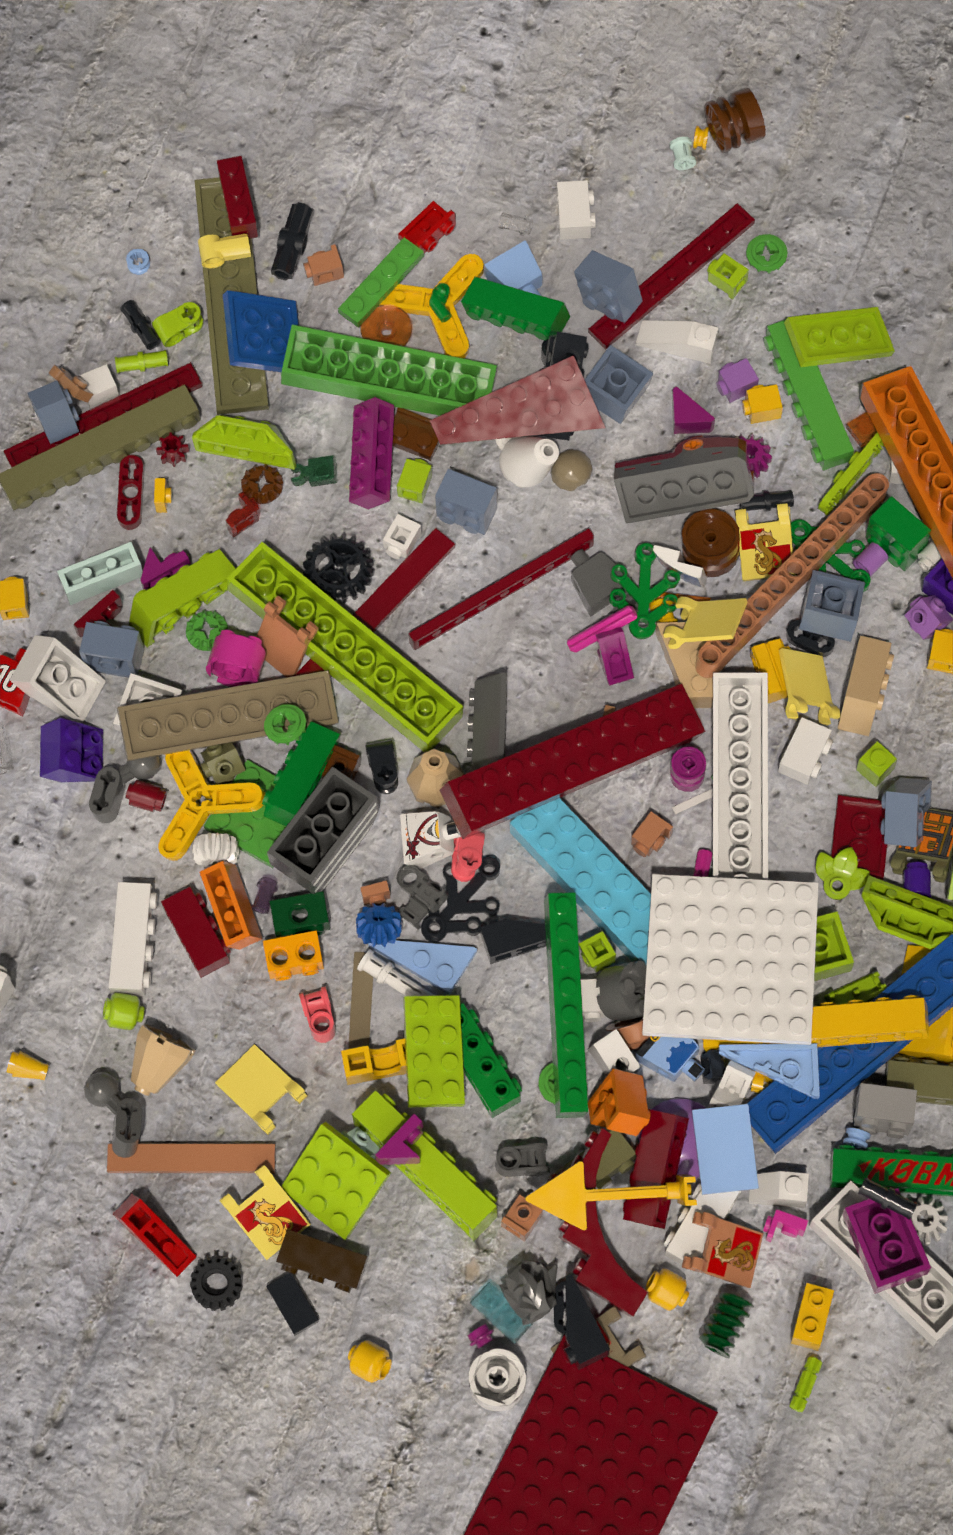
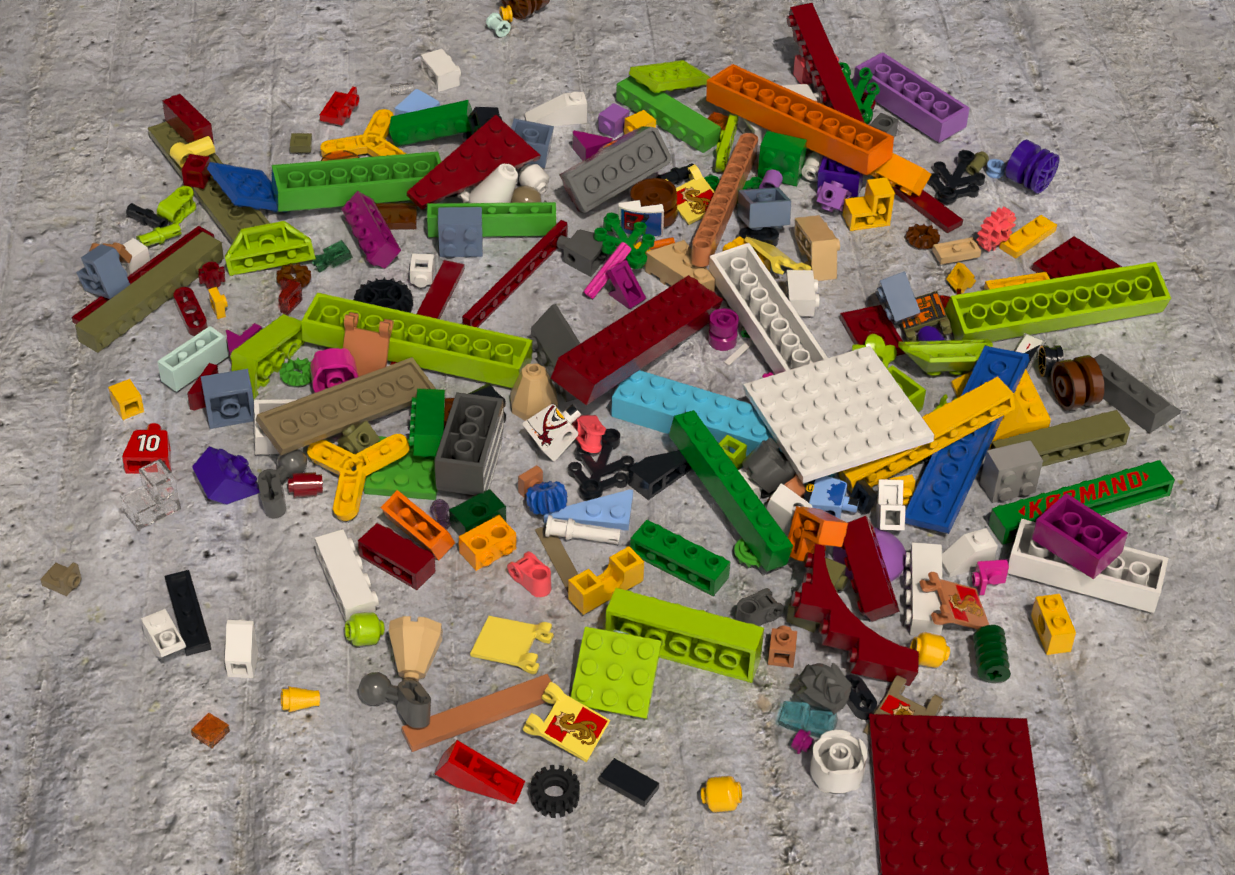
camera: 30 degrees left, 25 degrees down
white slope [10,635,106,724] -> none
light blue bush [126,249,150,275] -> none
white gear [192,832,239,867] -> none
bright green gear [264,704,307,746] -> none
black piece [271,202,314,281] -> none
dark brown brick [276,1229,369,1293] -> none
nougat brick [303,244,344,286] -> none
bright green plate [338,237,424,328] -> none
magenta slope [375,1114,423,1165] -> none
dark grey piece [396,865,448,930] -> none
lime brick [397,459,432,504] -> none
lime plate [403,995,465,1108] -> none
green arm [429,283,452,323] -> none
yellow piece [525,1161,697,1230] -> none
black slope [563,1273,610,1370] -> none
sand blue brick [574,250,642,323] -> none
dark red tile [588,203,755,350] -> none
nougat brick [631,811,673,857] -> none
light yellow flag [663,597,748,649] -> none
light blue tile [692,1104,759,1195] -> none
lime brick [707,253,749,300] -> none
light blue wing [719,1044,820,1099] -> none
bright green gear [746,234,788,274] -> none
lime axle [789,1356,822,1412] -> none
light blue bush [843,1128,871,1150] -> none
lime brick [856,741,897,787] -> none
black pin [857,1177,918,1220] -> none
none -> dark red brick [181,154,211,189]
none -> olive plate [290,133,313,153]
none -> bright green brick [427,202,556,237]
none -> white head [519,164,549,194]

